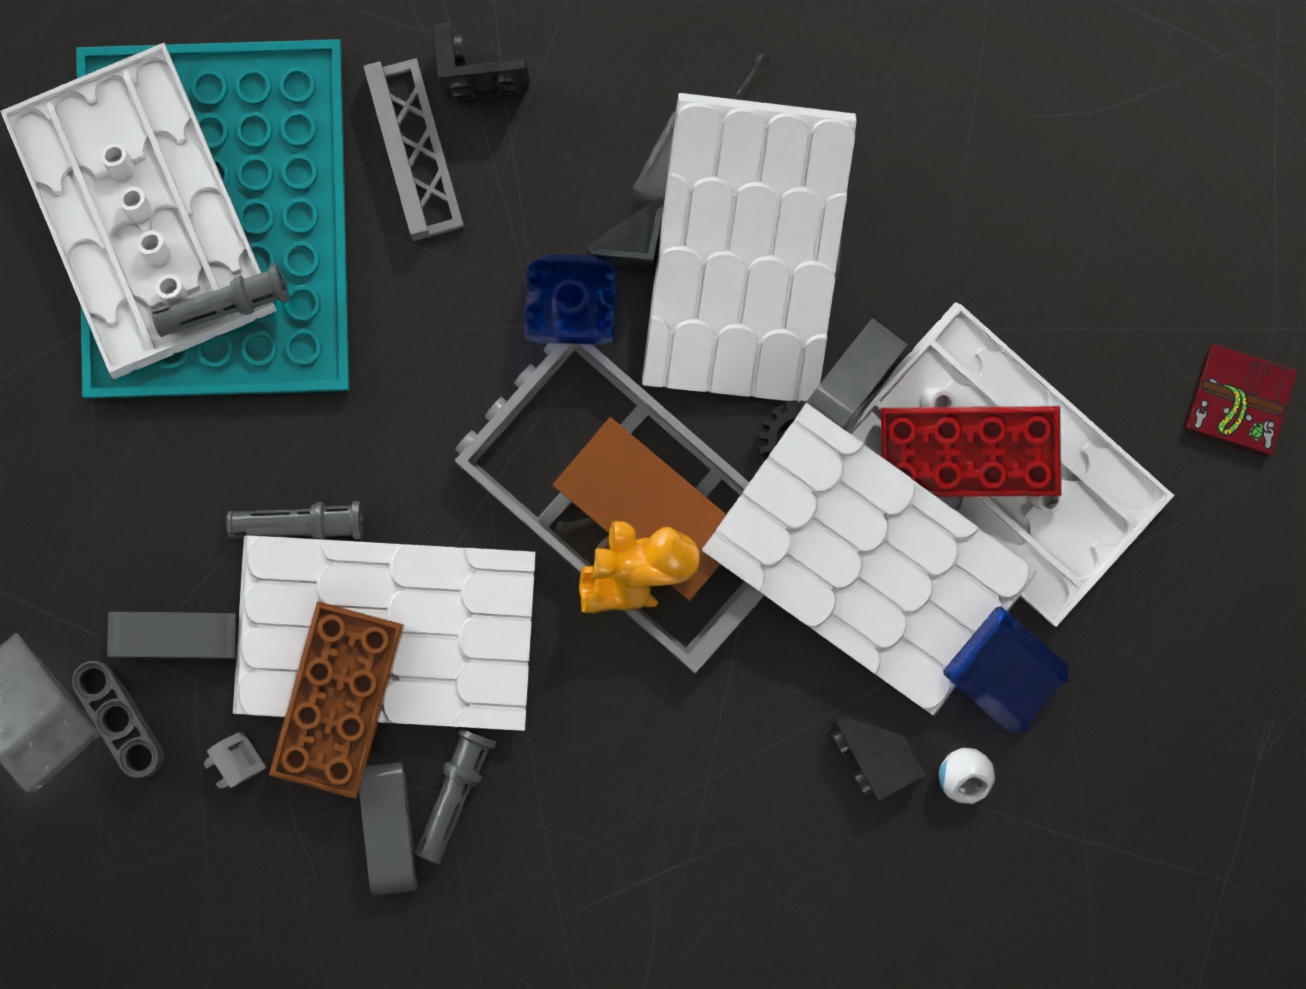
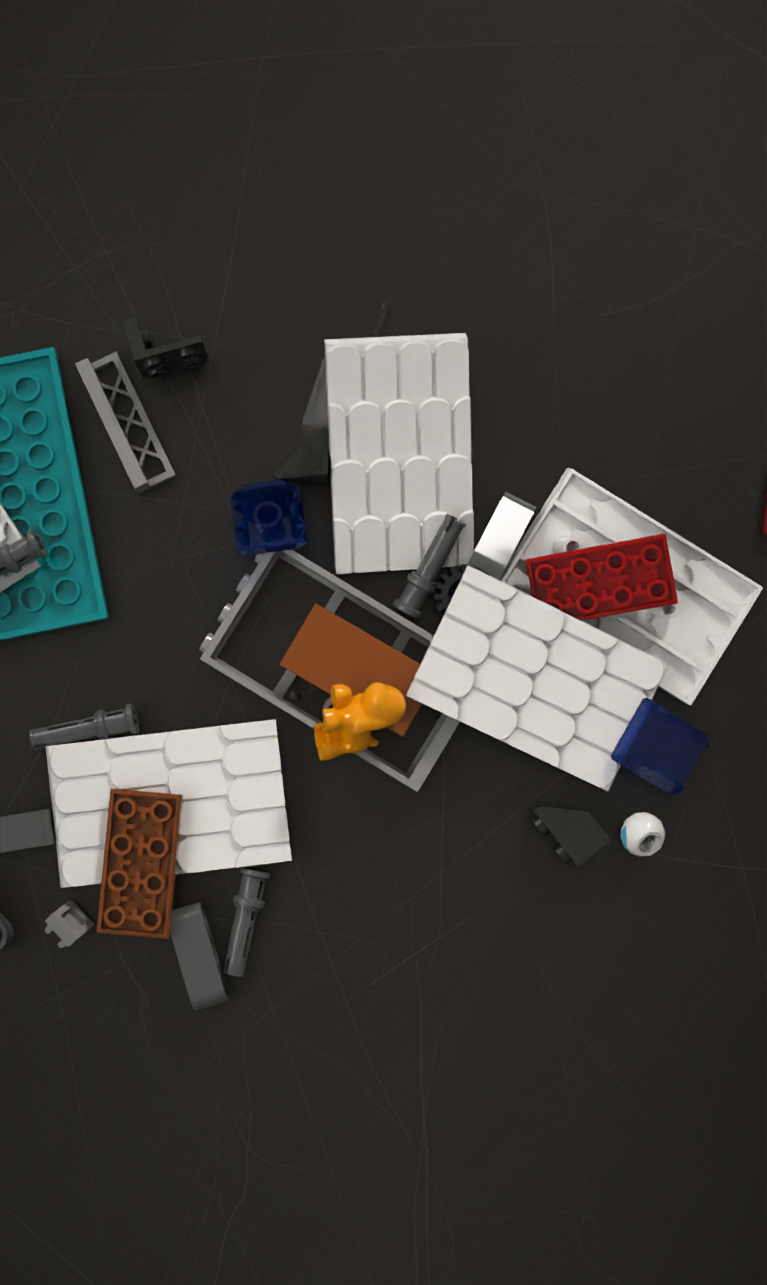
camera: 15 degrees left, 0 degrees up
none -> dark grey pin [393,514,466,619]

